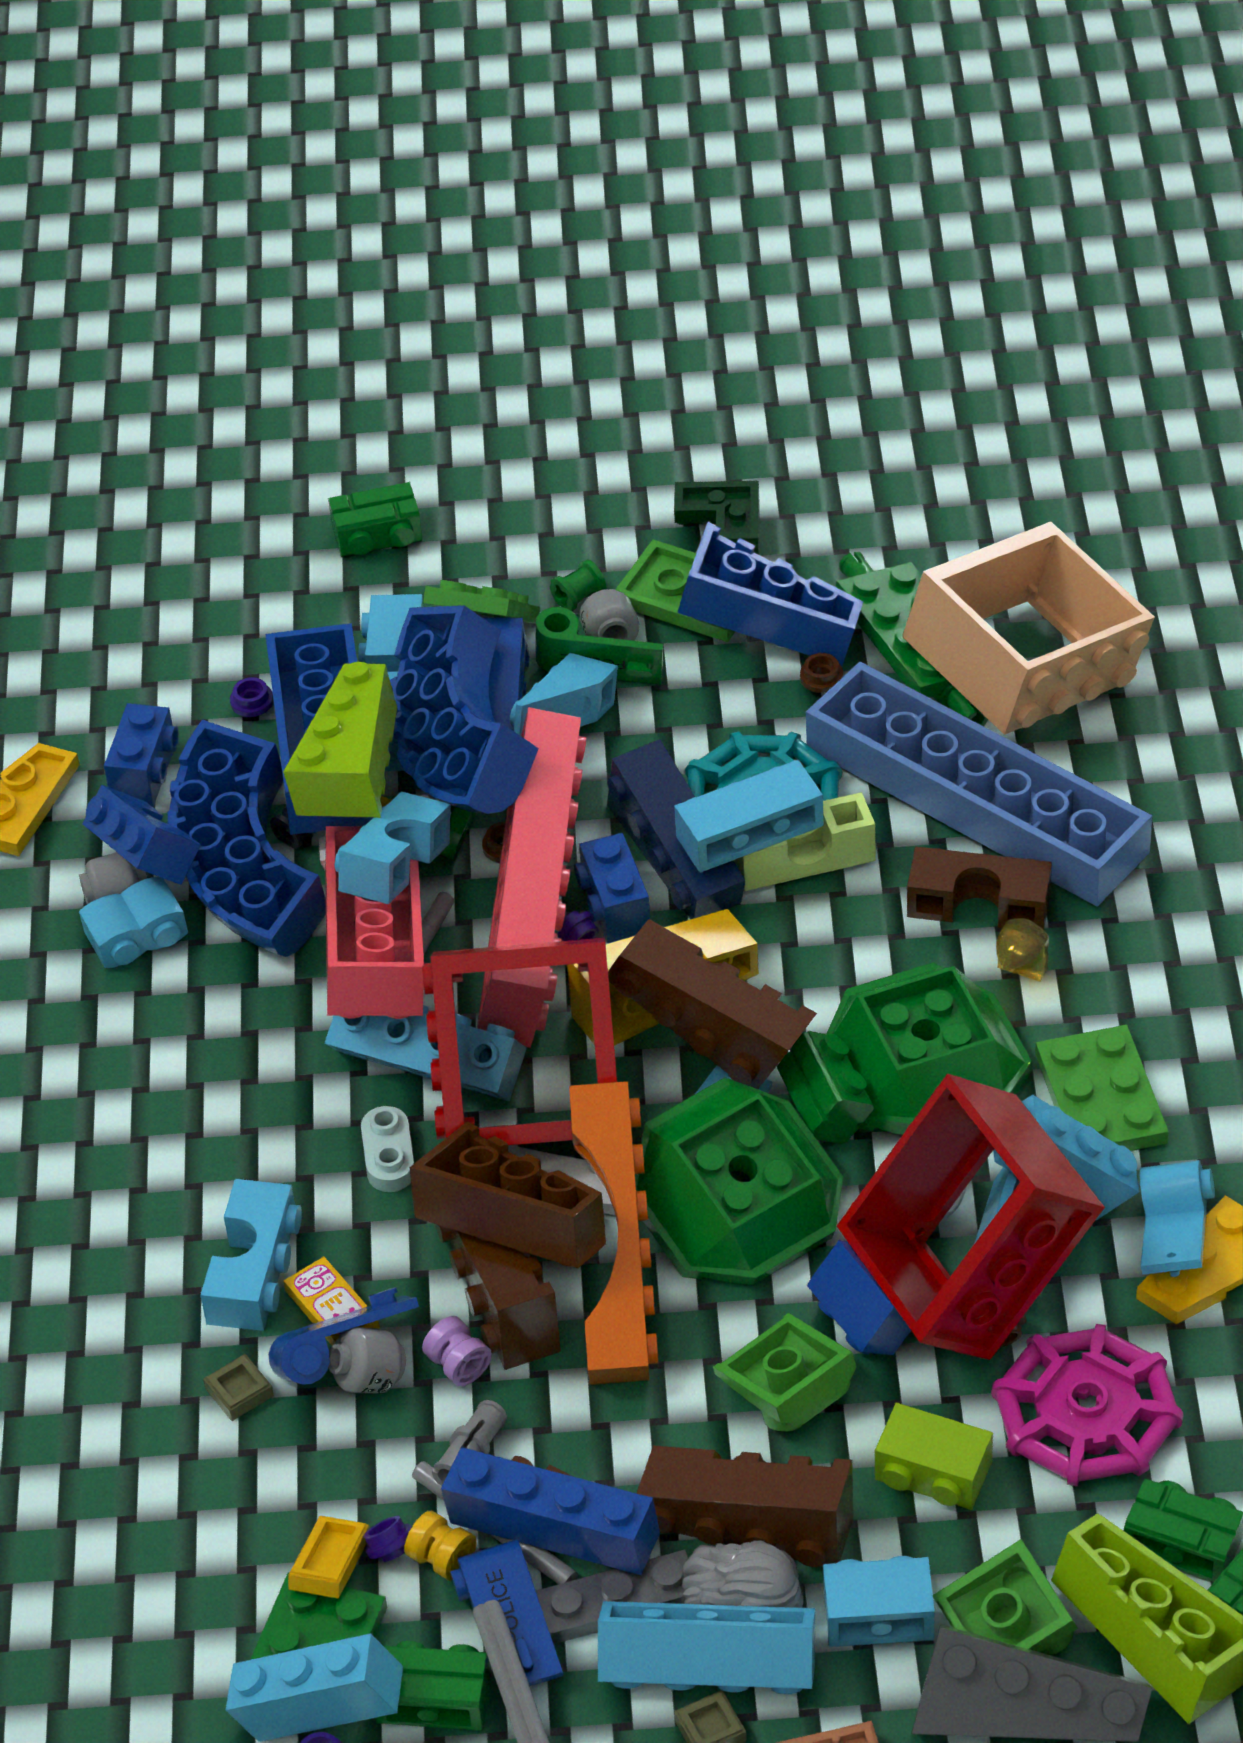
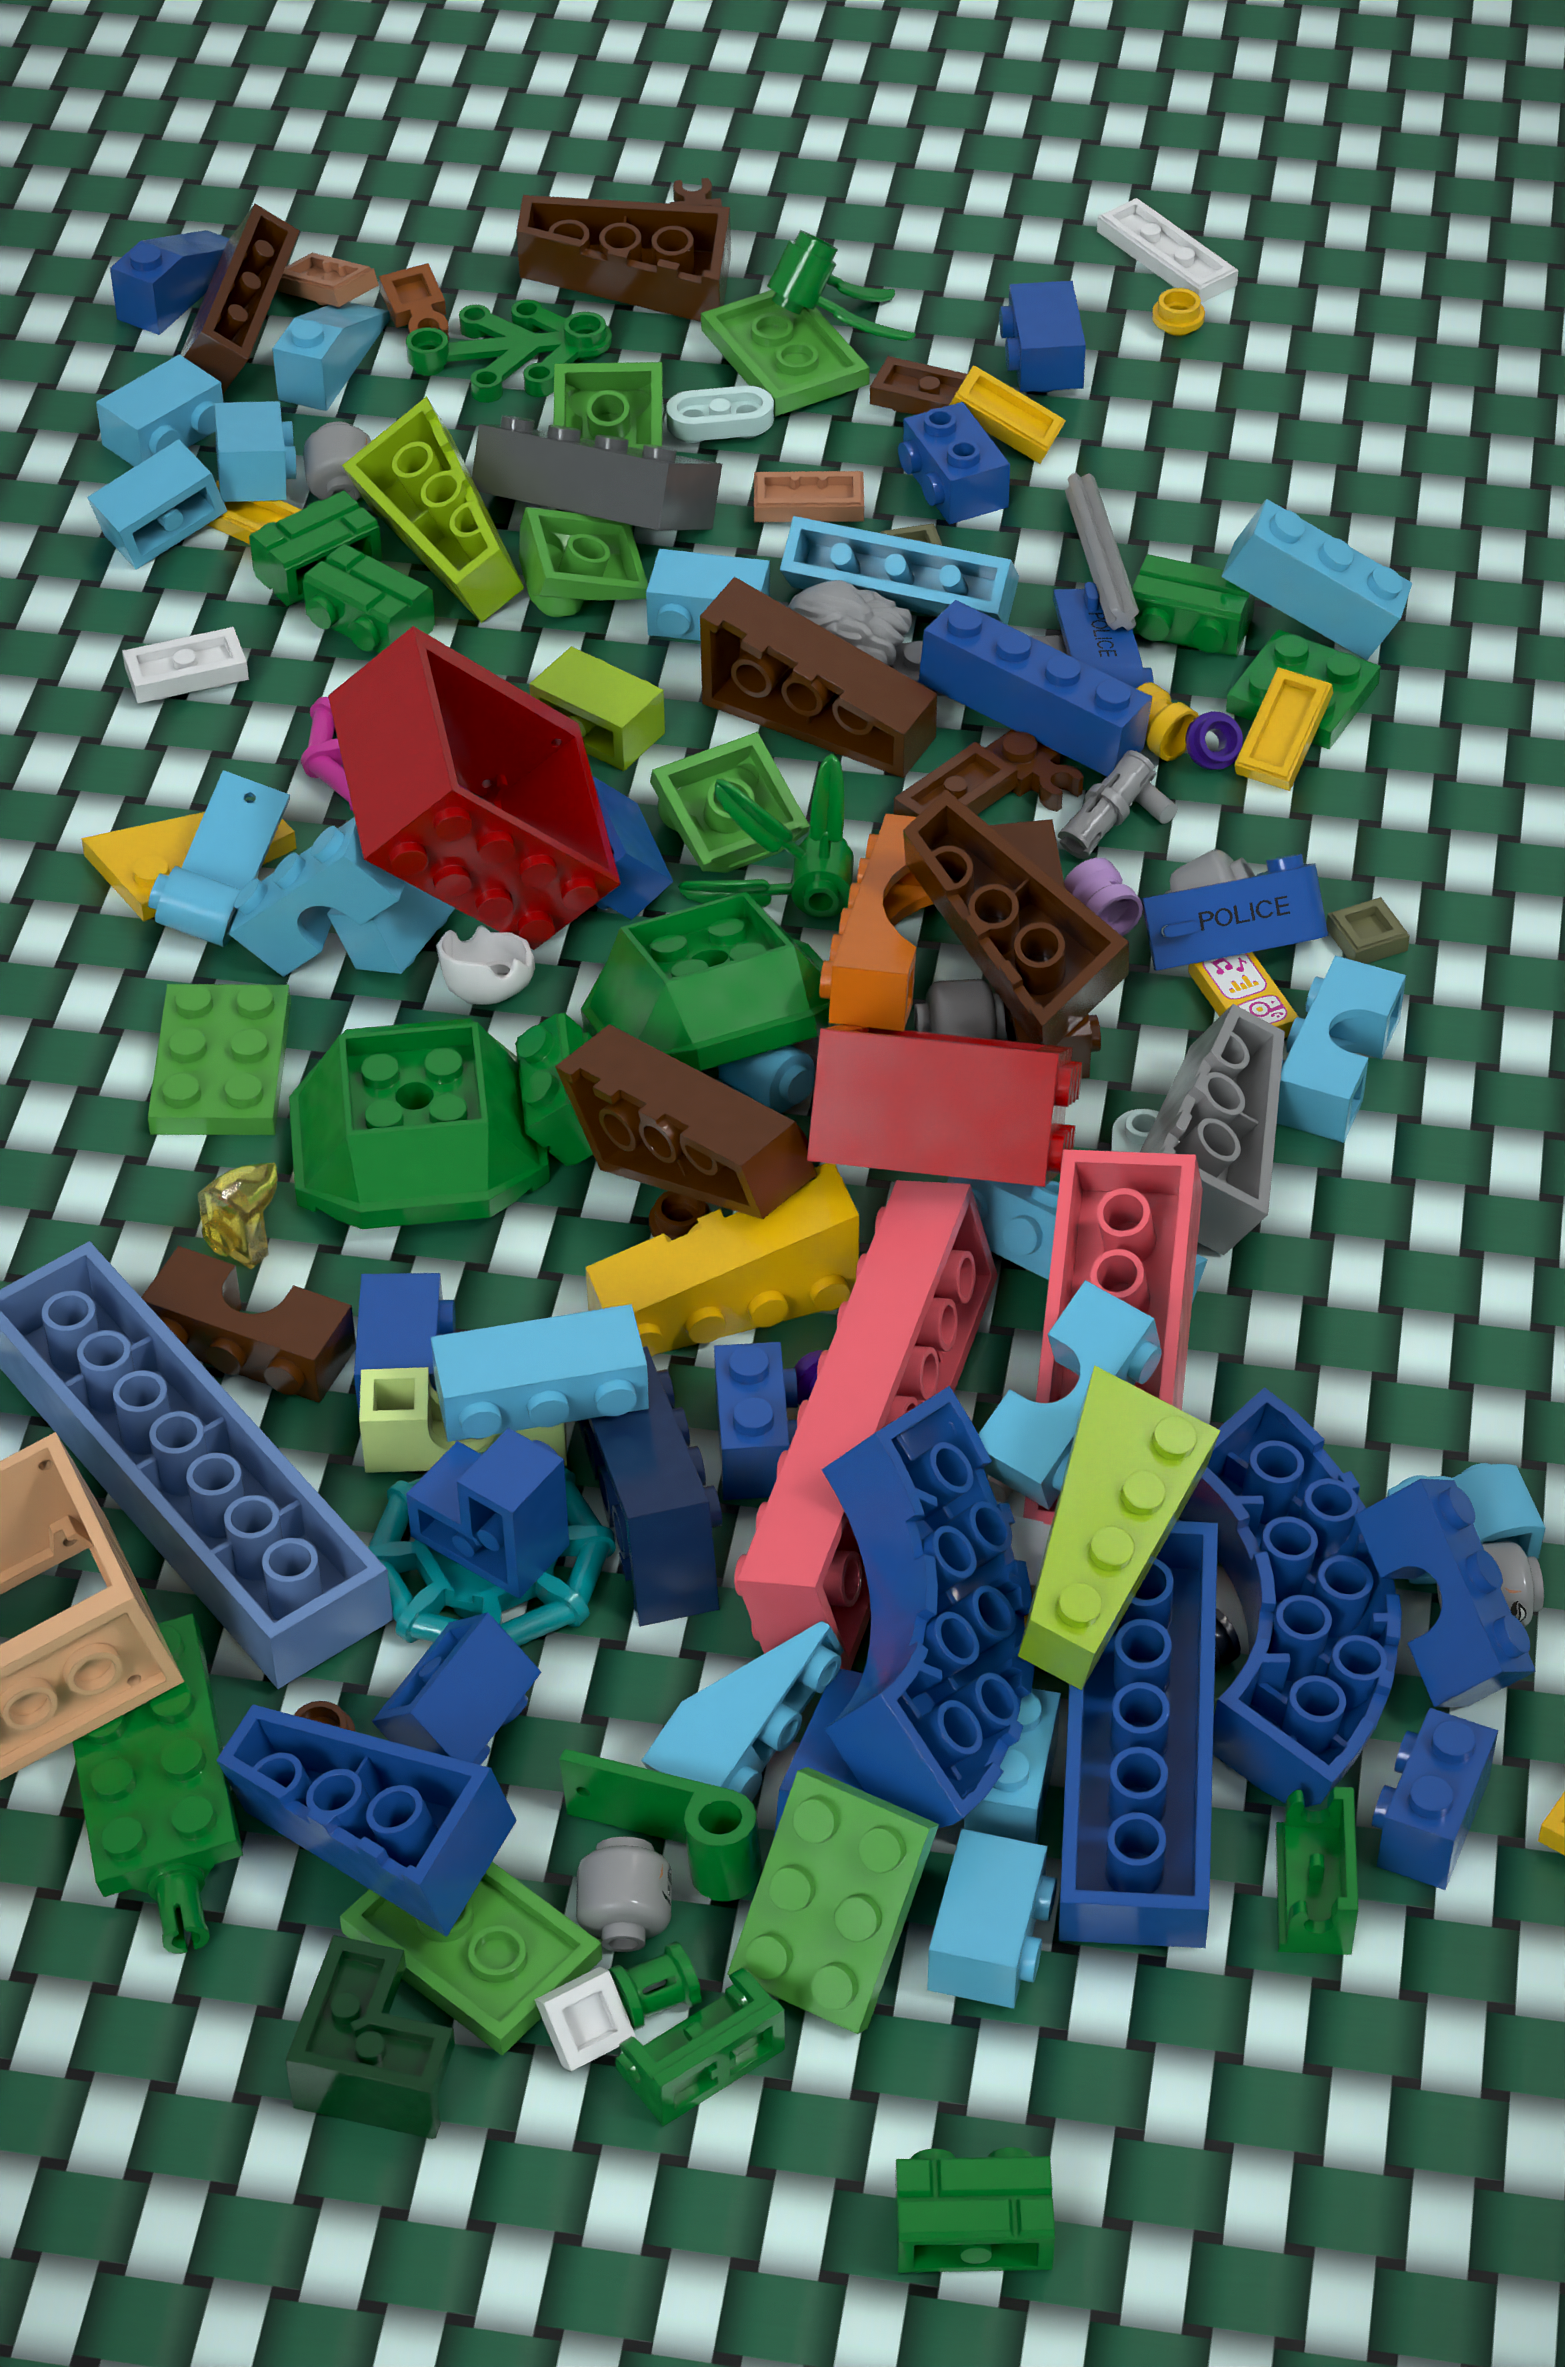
camera: 170 degrees left, 0 degrees up
dark purple plate [230,677,274,717] -> none
none -> blue brick [354,1273,456,1415]
none -> blue brick [372,1612,542,1765]
none -> blue brick [406,1428,570,1599]
none -> white plate [534,1967,637,2071]
none -> green hinge [615,1968,785,2127]
none -> green plant [678,753,854,917]
none -> reddish brown plate [894,742,1018,817]
none -> light grey wedge [1140,1004,1285,1255]
none -> green hinge [1275,1787,1358,1955]

